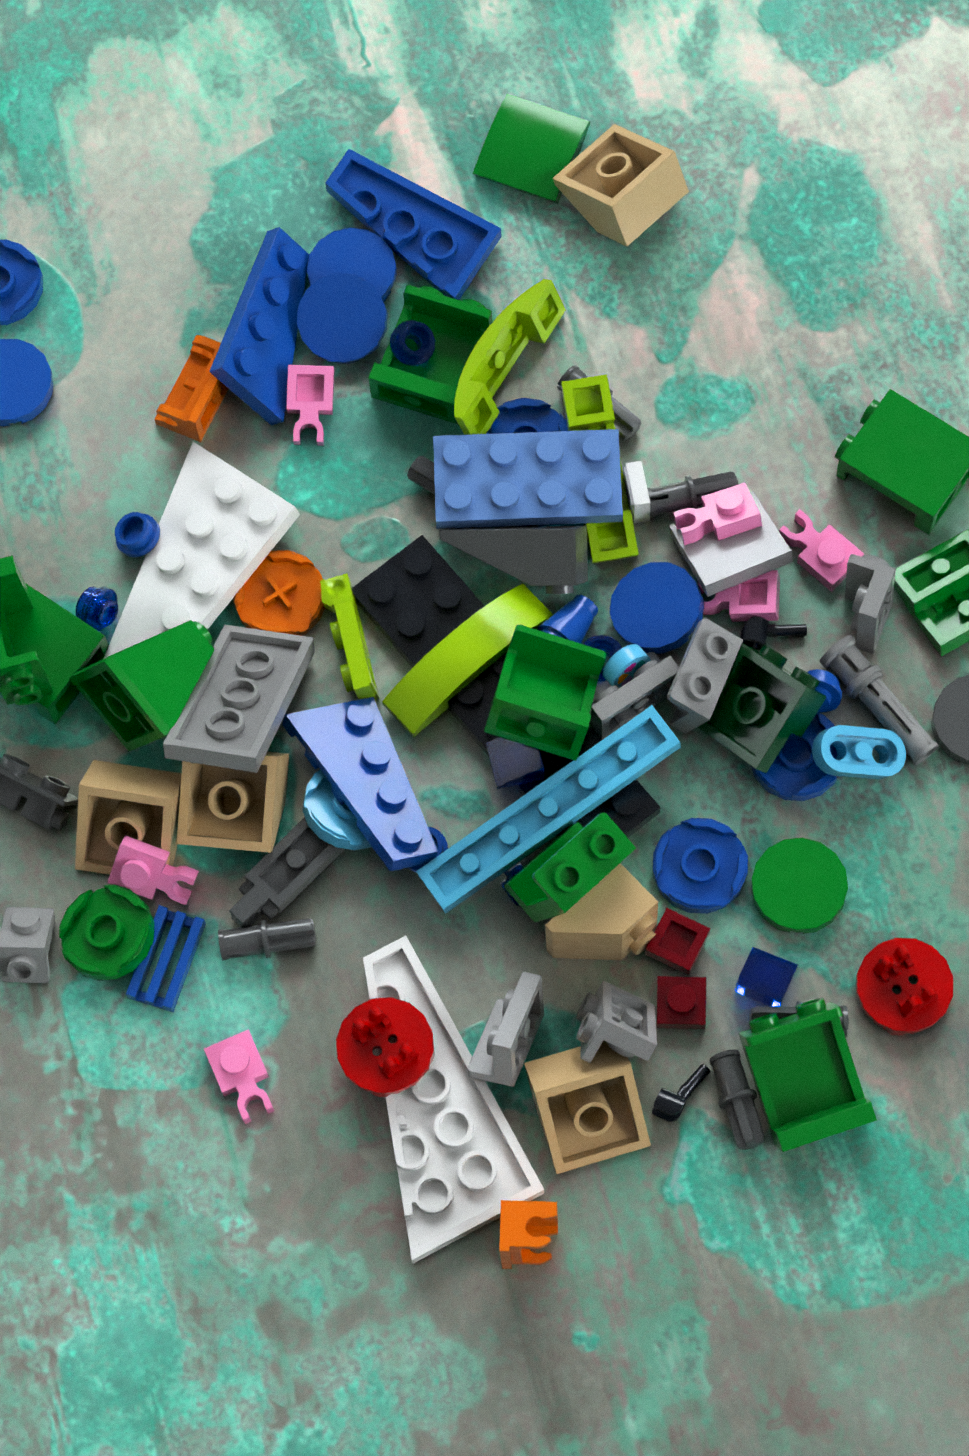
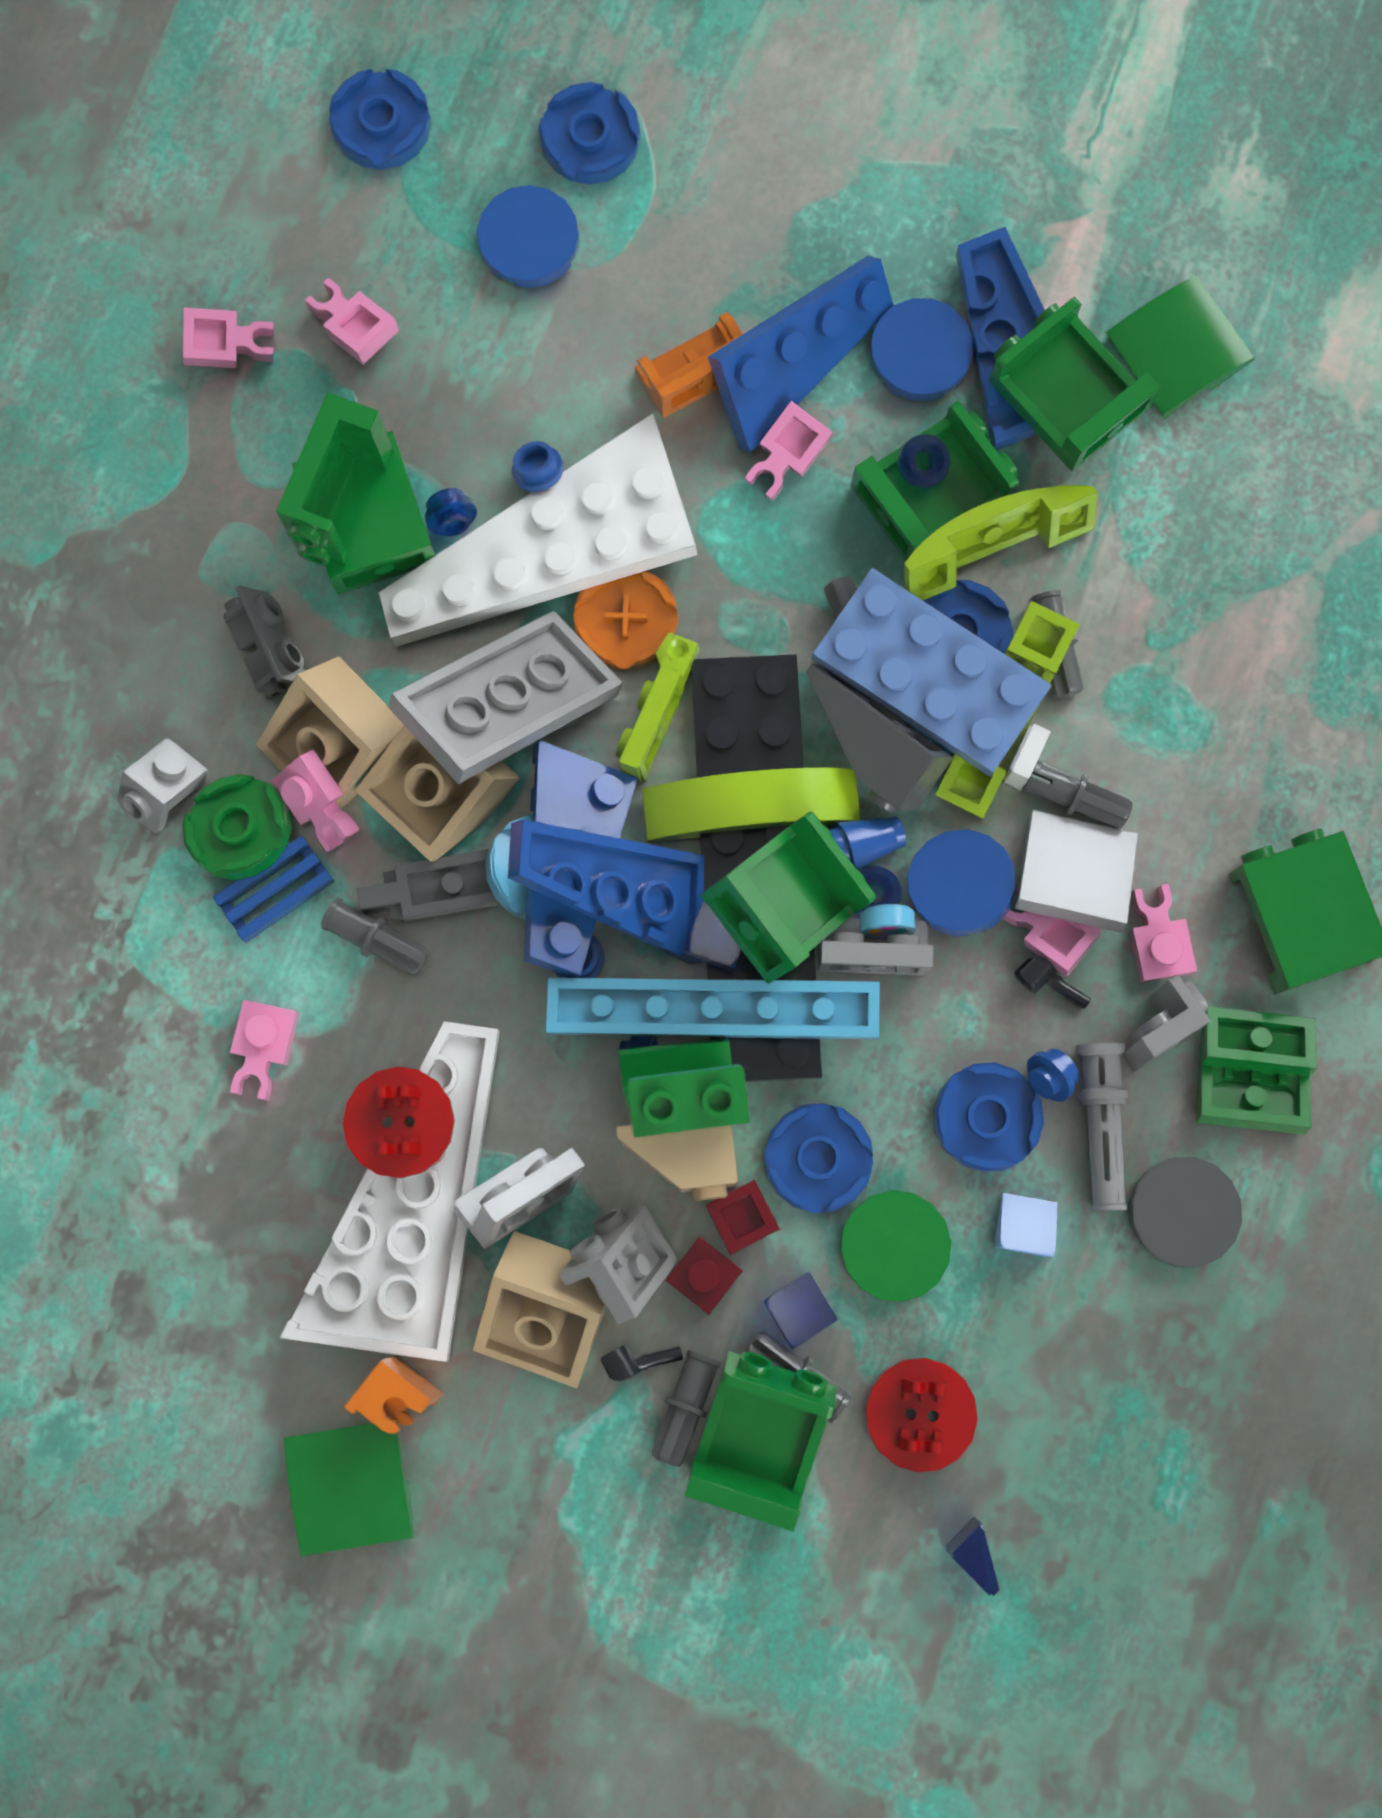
camera: 30 degrees right, 10 degrees up
green slope [69,620,215,752] -> none
blue tile [297,273,388,364] -> none
tan slope [552,124,689,247] -> none
light grey bracket [667,618,743,734] -> none
bright pink plate [673,482,762,545] -> none
dark green plate [698,643,826,773] -> none
medium azure plate [812,725,906,779] -> none
none -> green slope [283,1419,415,1557]
none -> blue wing [508,819,704,964]
none -> green panel [989,296,1161,472]
none -> light blue slope [994,1193,1057,1257]

